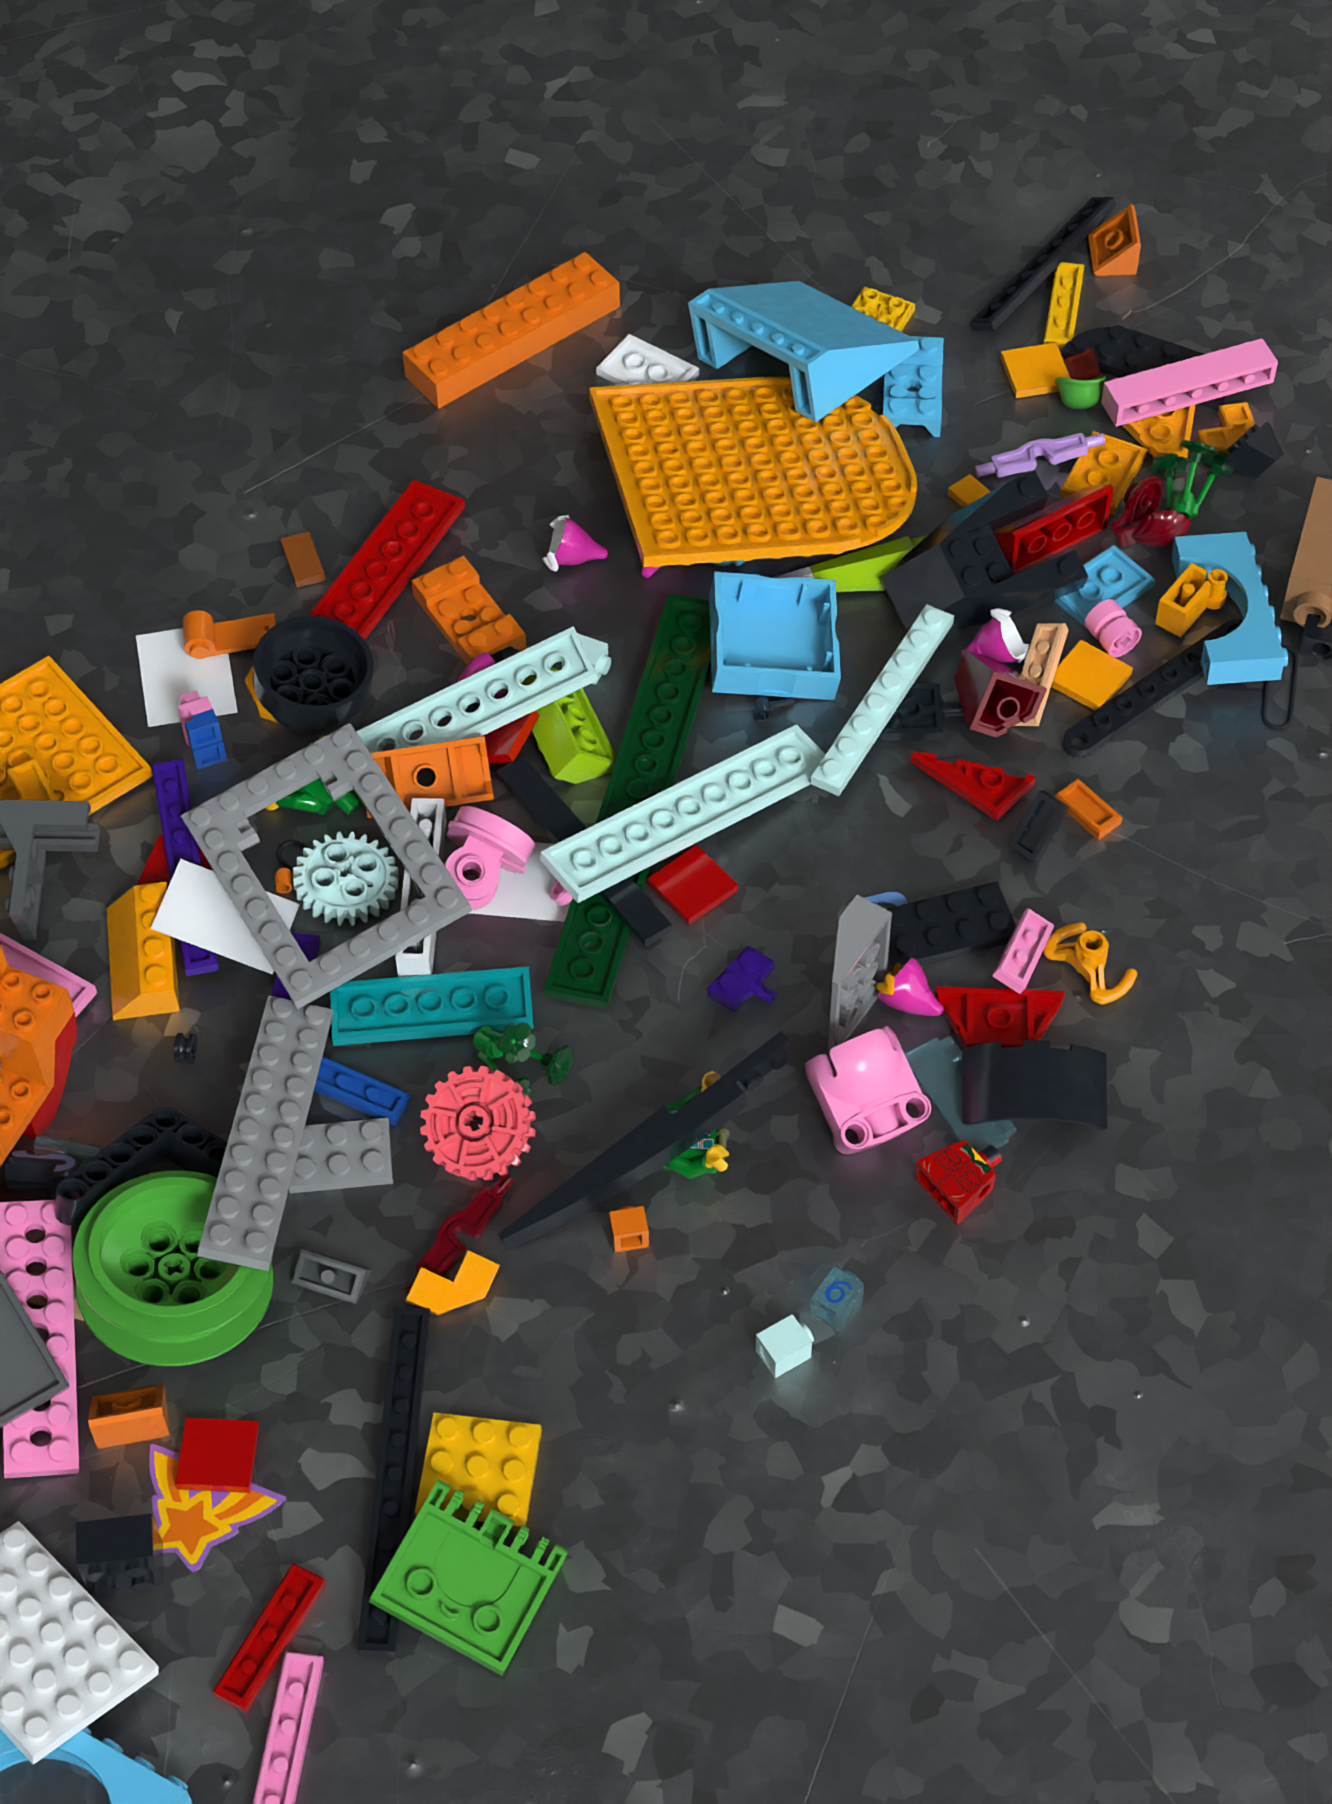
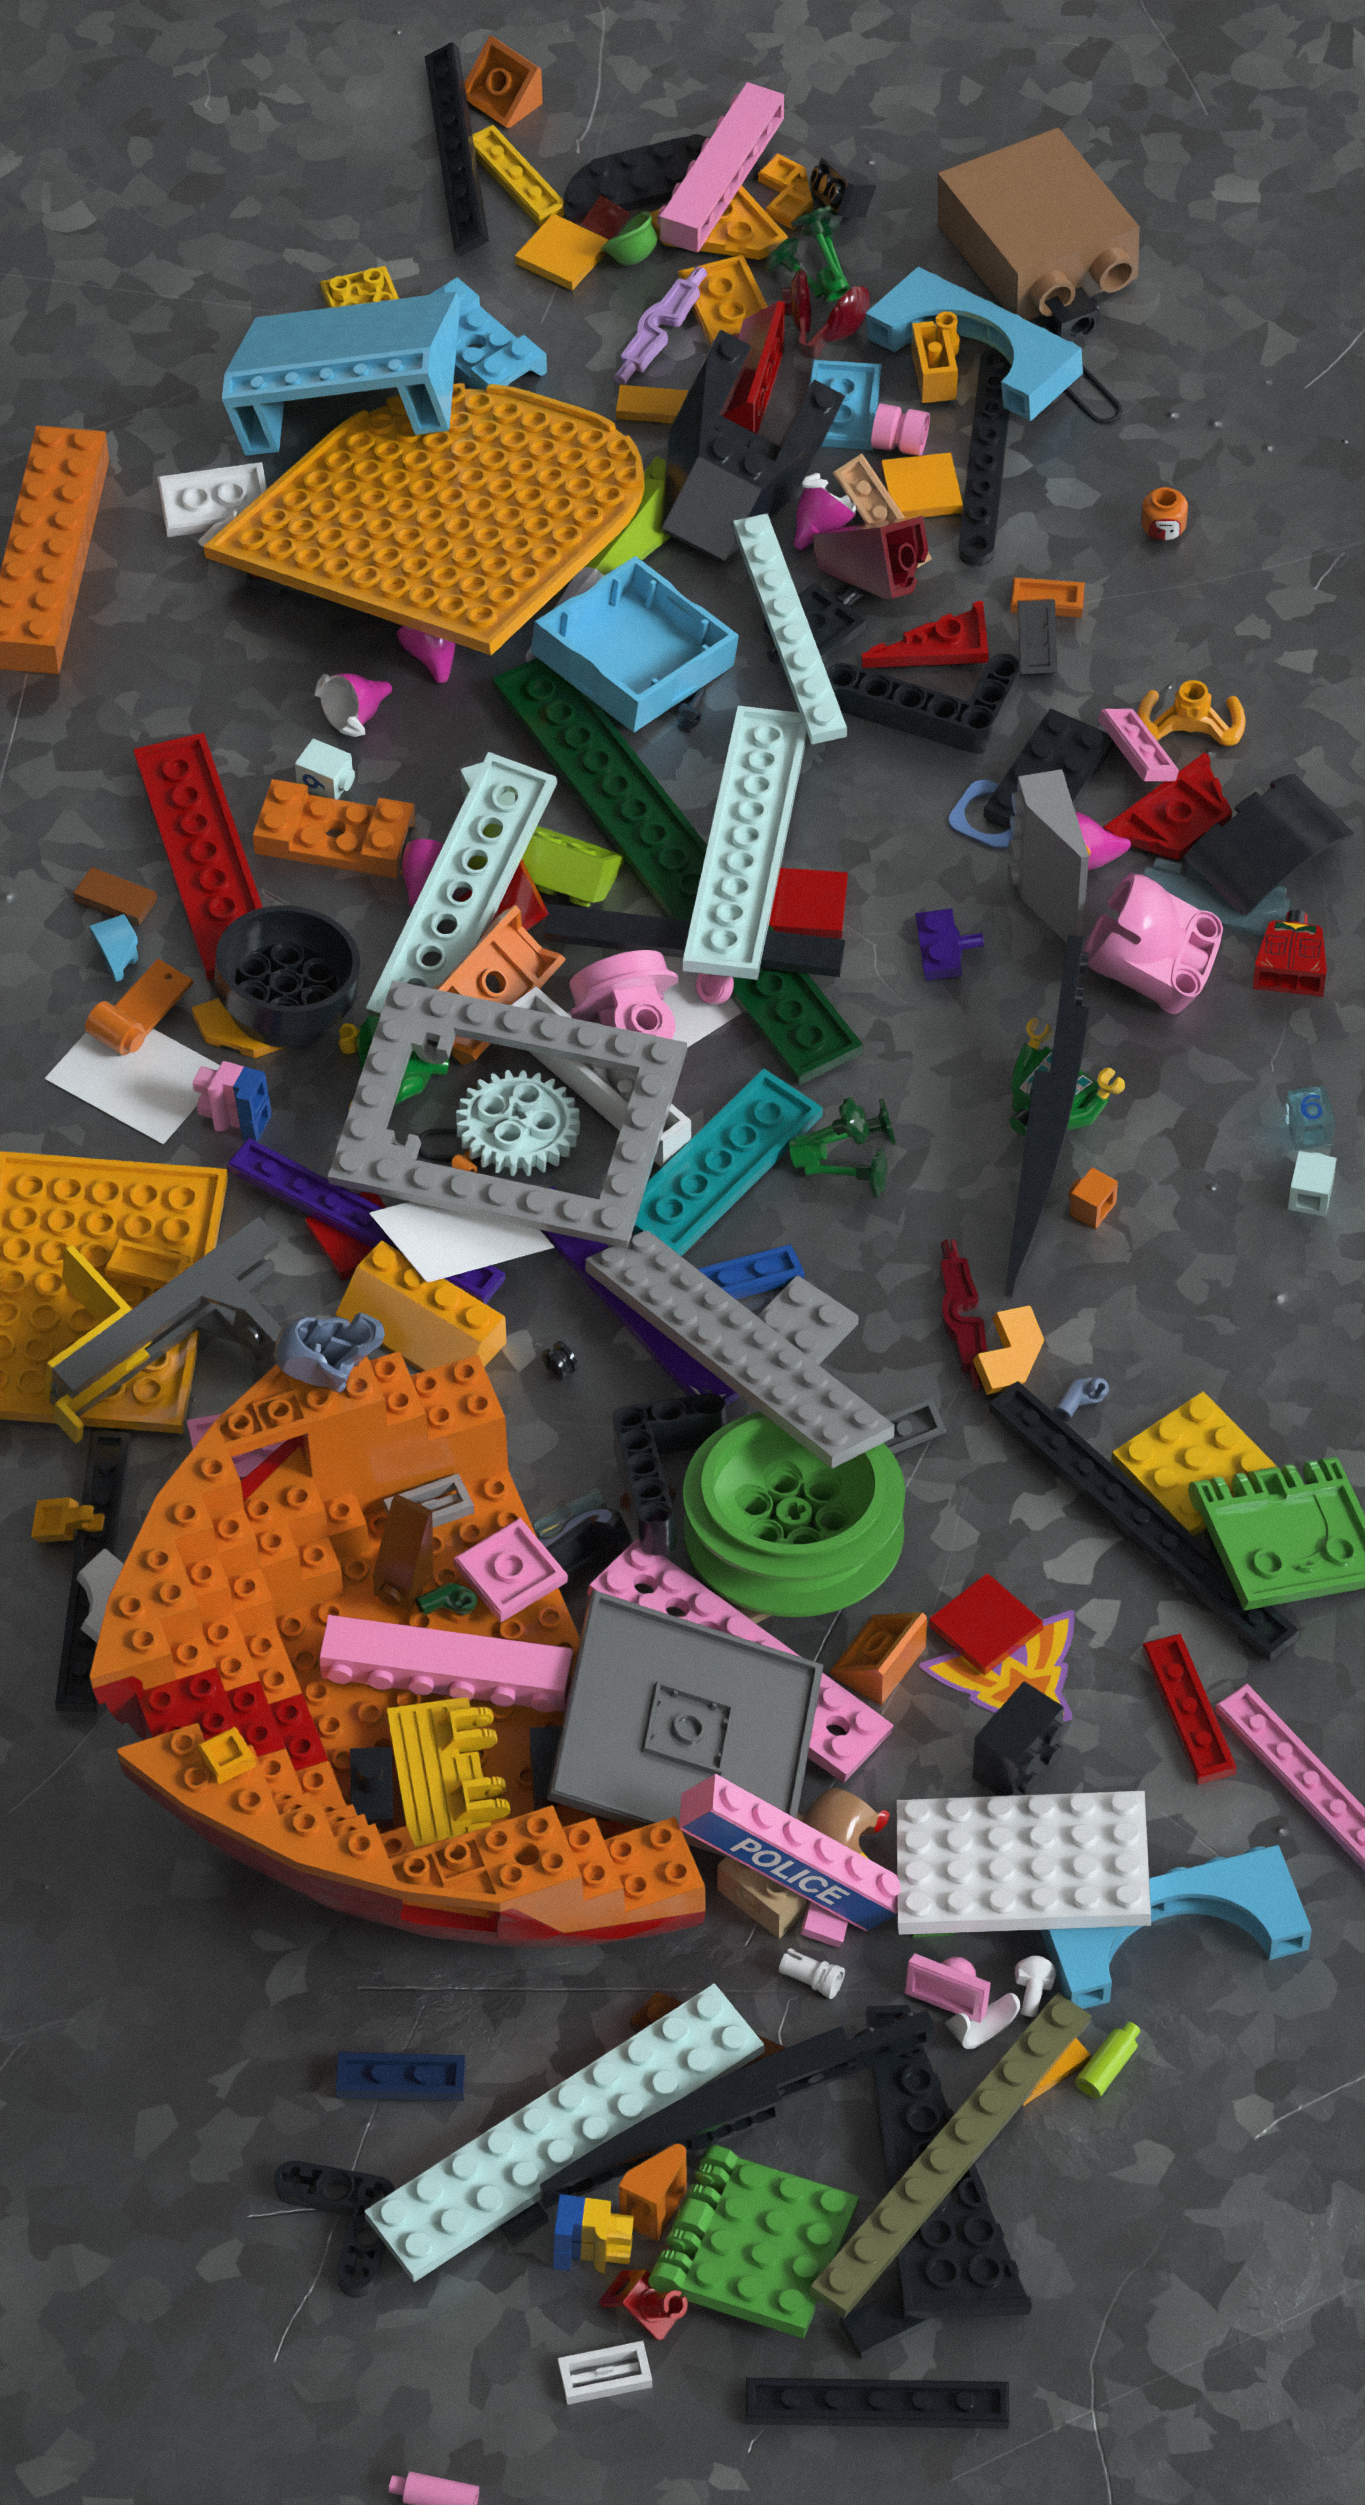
camera: 45 degrees left, 0 degrees up
coral piece [420,1066,536,1181] -> none
none -> medium azure slope [89,914,139,982]
none -> light aqua brick [295,739,355,799]
none -> black beam [827,653,1021,754]
none -> sand blue arm [1053,1377,1109,1421]
none -> orange head [1141,487,1188,541]

